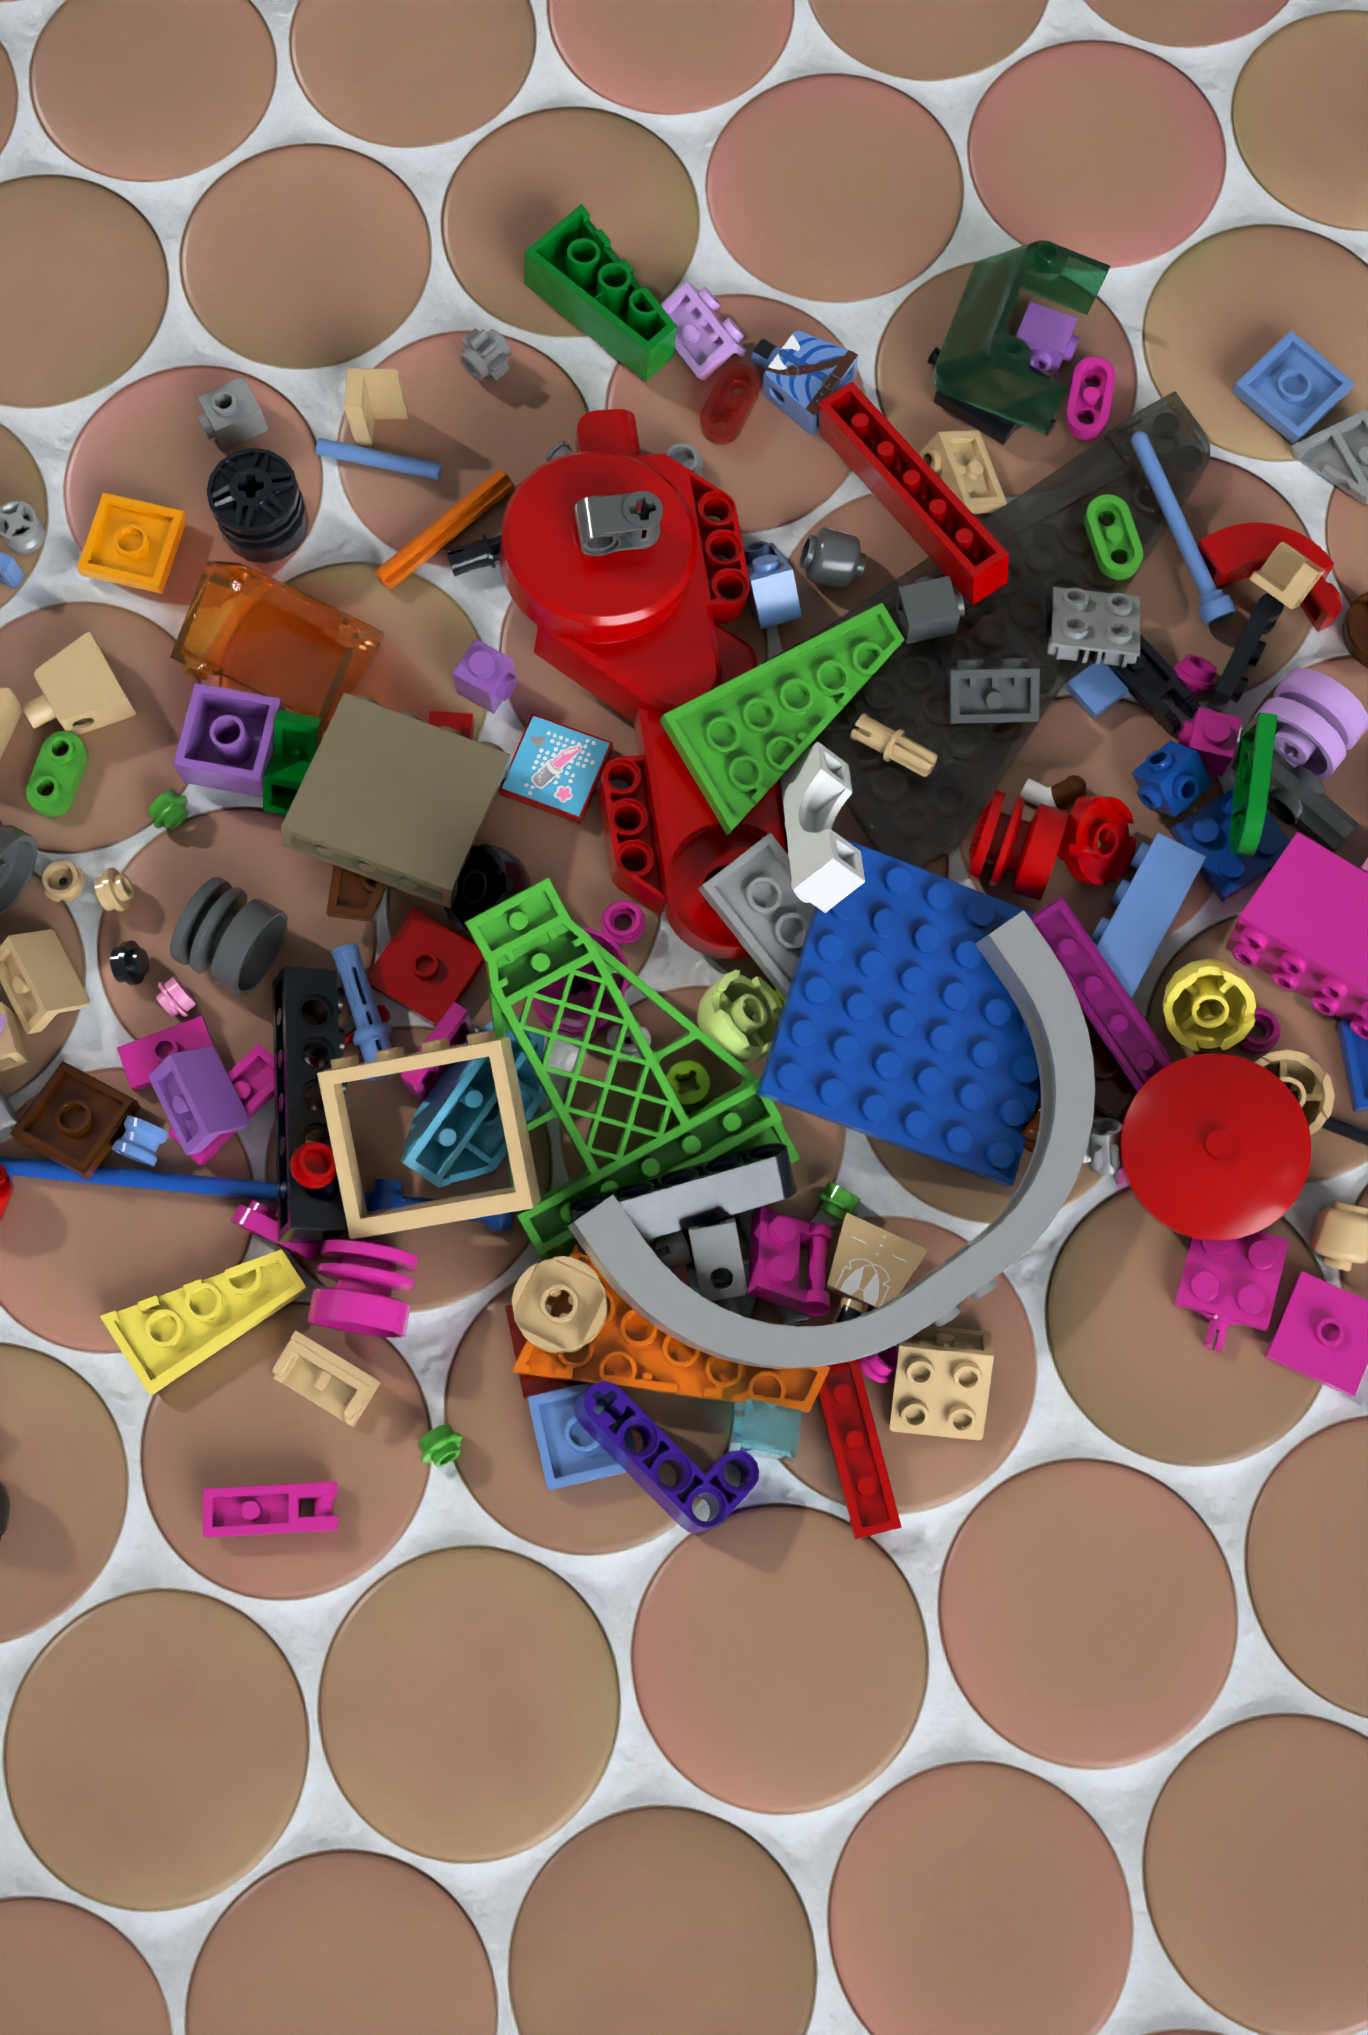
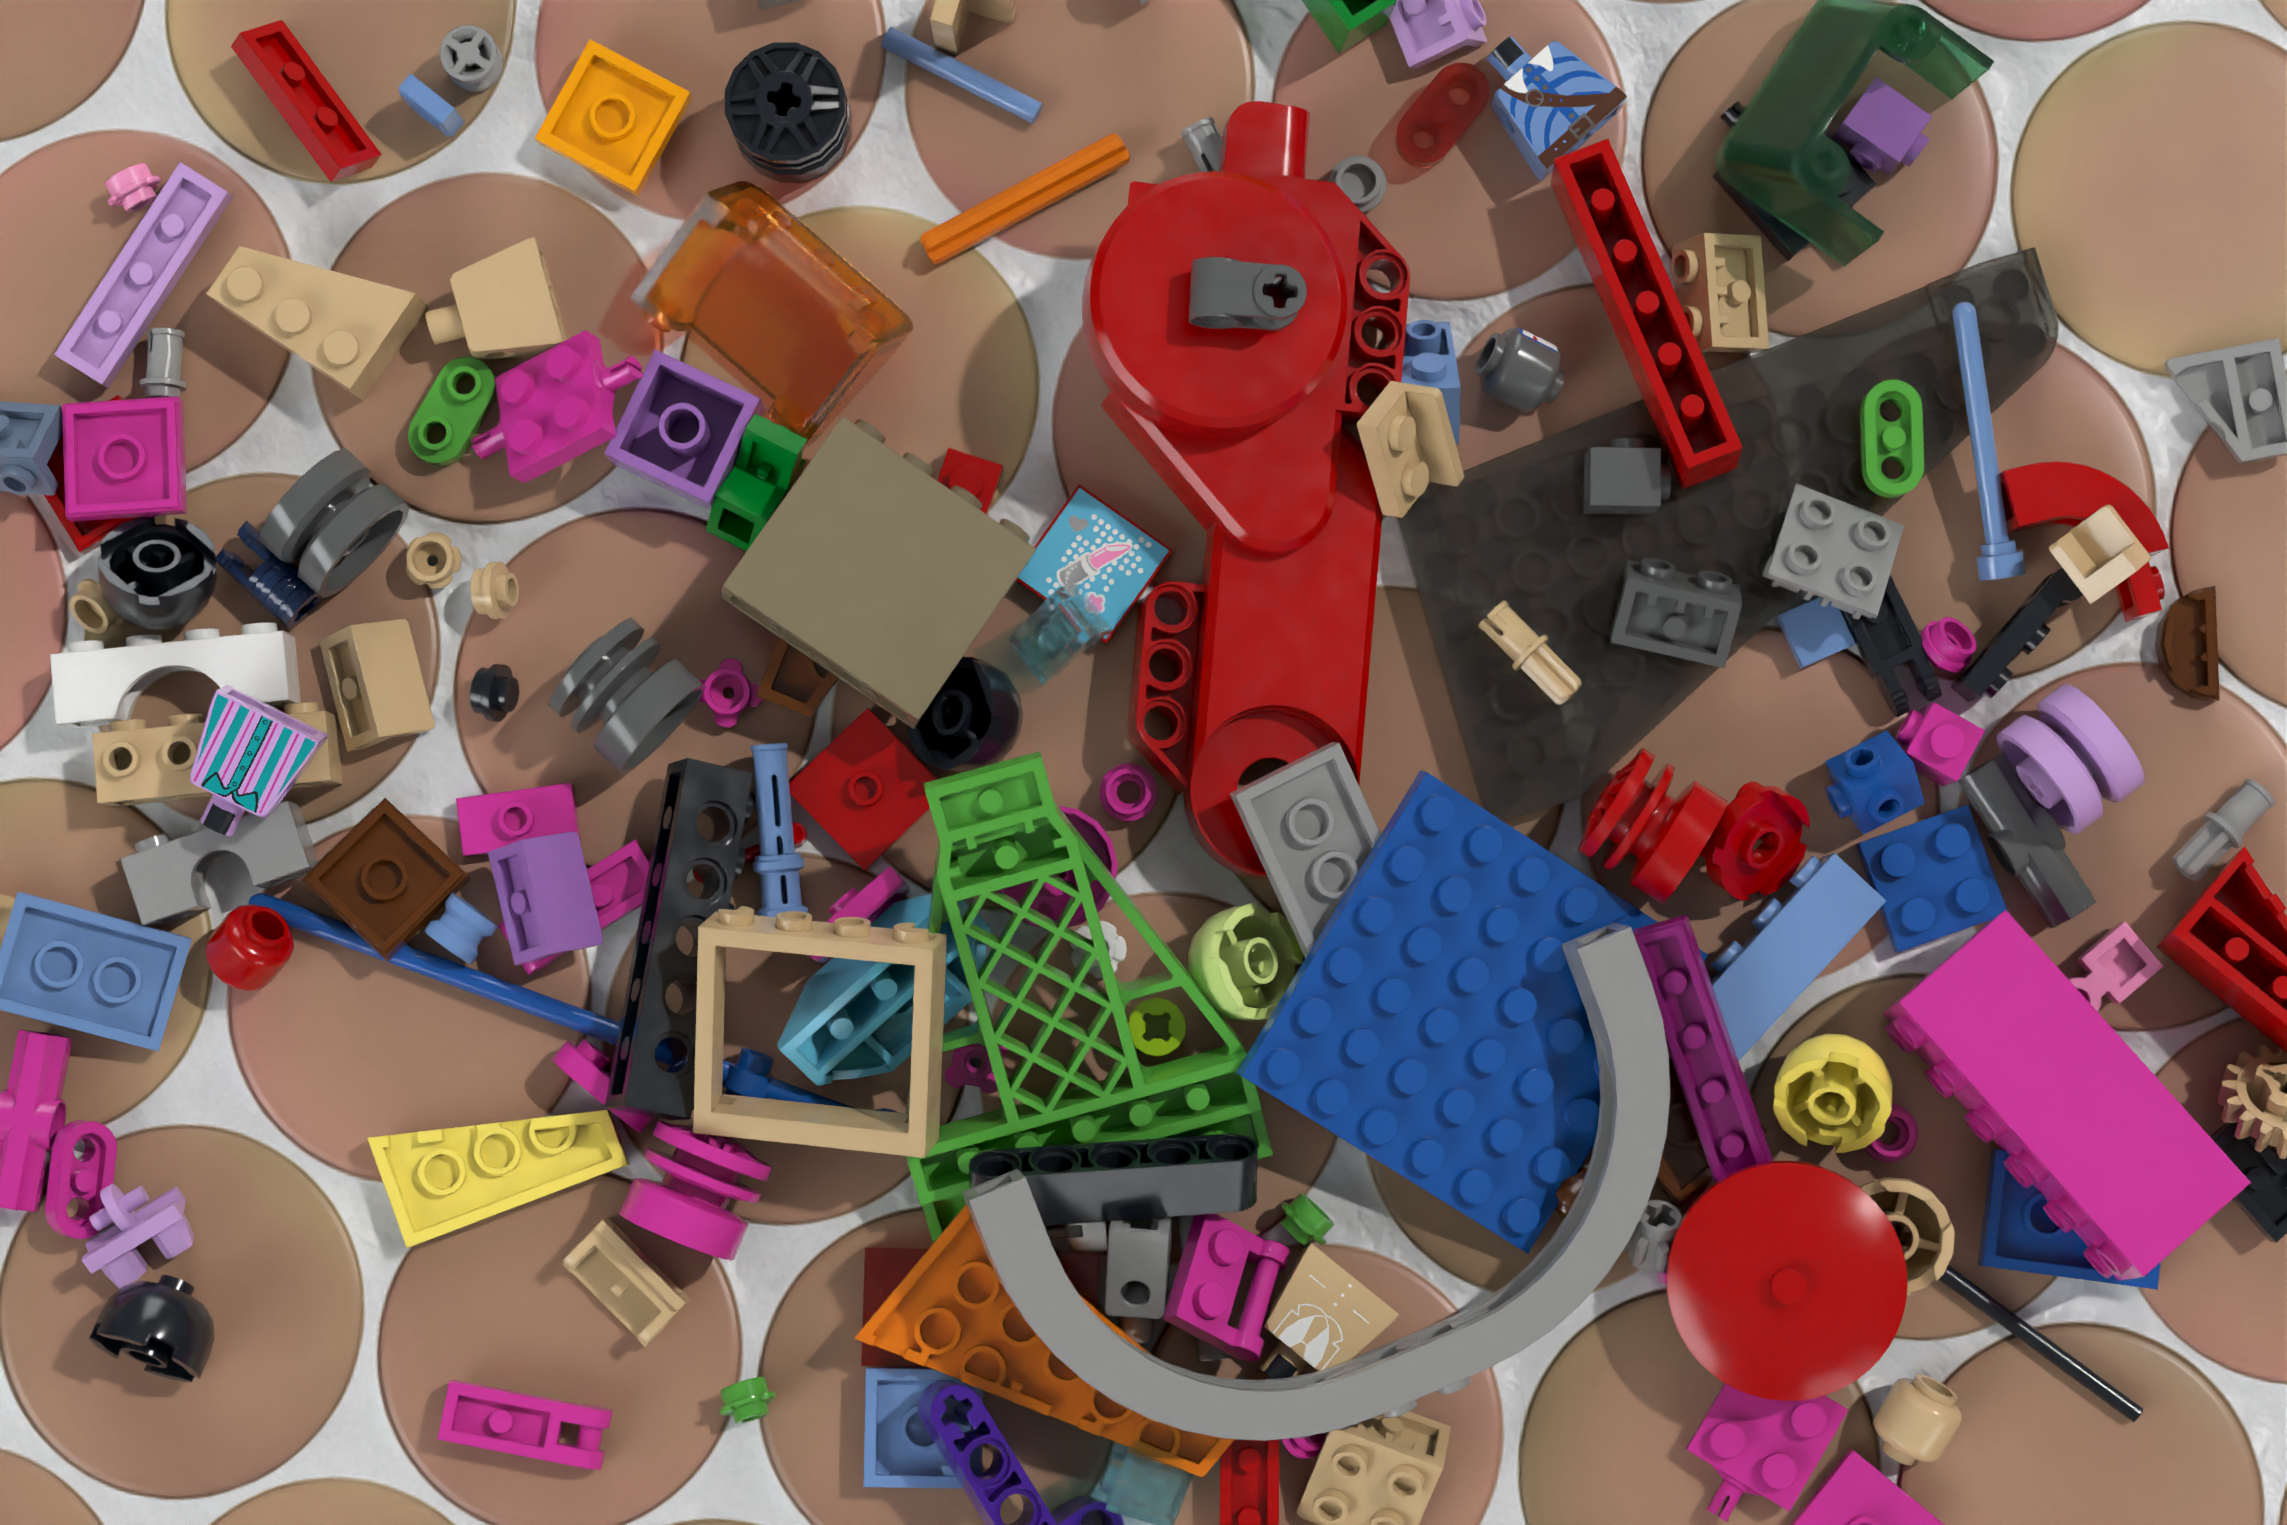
camera: 10 degrees right, 10 degrees up
bright green plate [148,789,189,830] -> none
bright pink plate [156,976,197,1017] -> none
red plate [290,1142,337,1189] -> none
black axle [446,534,501,577] -> none
medium lavender brick [452,638,517,714] -> none
tan plate [512,1256,608,1353] -> none
bright green wing [659,603,905,836] -> none
white arch [780,741,865,913] -> none
arm [1019,775,1087,810] -> none
dark pink plate [1064,357,1116,440] -> none
green tile [1229,712,1277,857] -> none
medium blue plate [1232,330,1355,444] -> none
none -> dark pink plate [472,330,643,484]
none -> dark pink plate [699,658,763,728]
none -> dark pink plate [945,1043,1008,1094]
none -> clear light blue slope [1008,584,1113,685]
none -> tan bracket [1356,381,1464,518]

